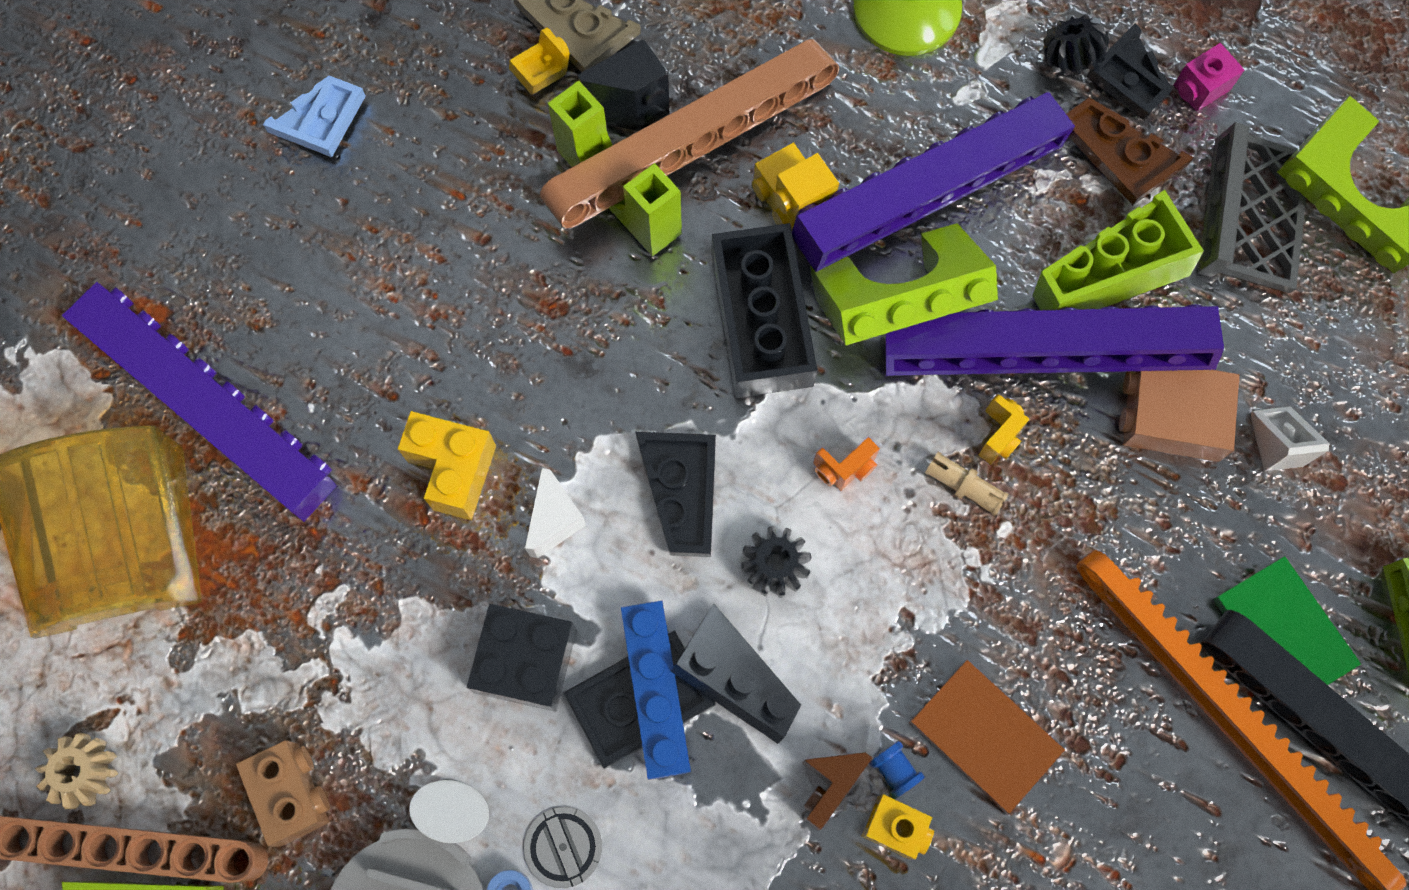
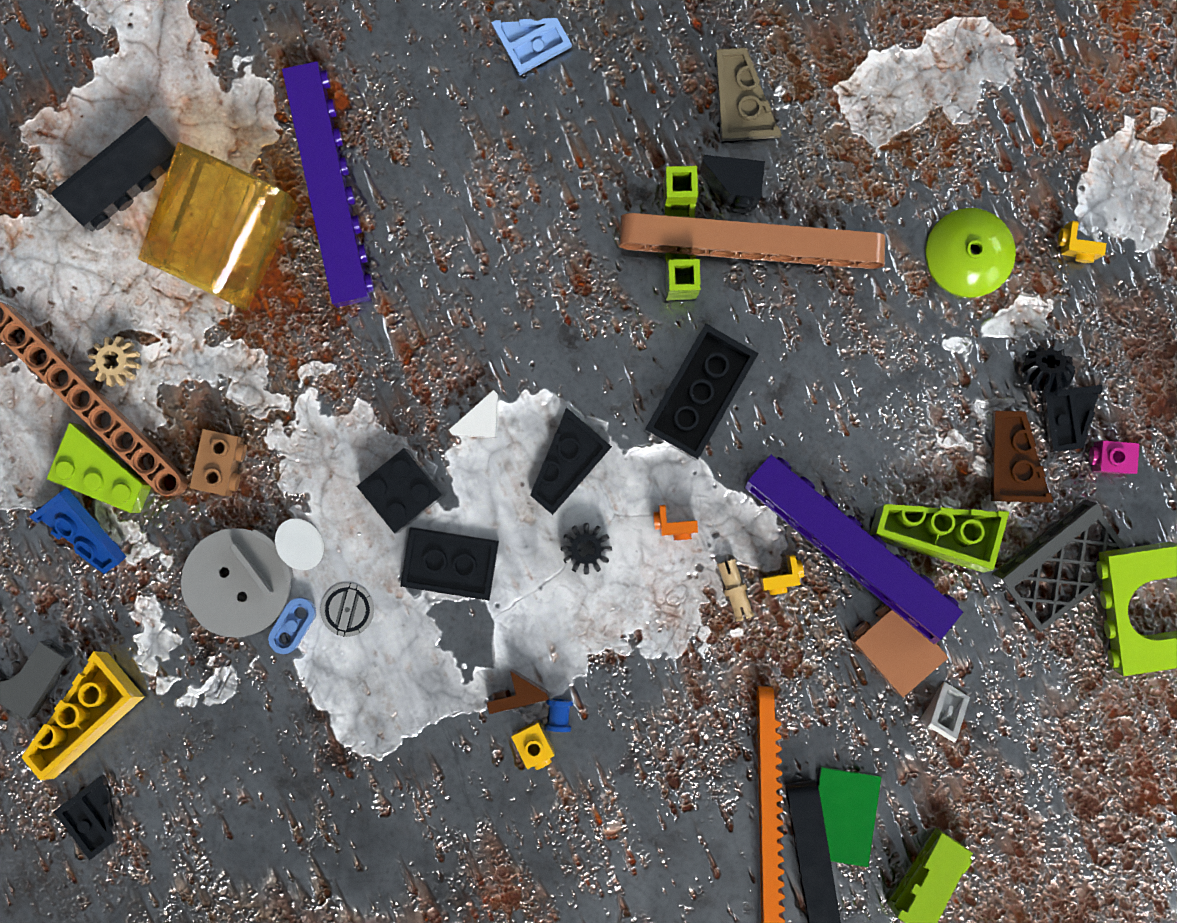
camera: 45 degrees right, 15 degrees up
yellow brick [398,411,496,521] -> none
yellow bracket [509,27,570,95] -> none
blue plate [621,600,691,780] -> none
black wing [671,604,801,744] -> none
yellow brick [752,142,839,231] -> none
dark purple brick [792,92,1075,272] -> none
lime arch [810,223,998,345] -> none
dark orange tile [909,660,1065,814] -> none

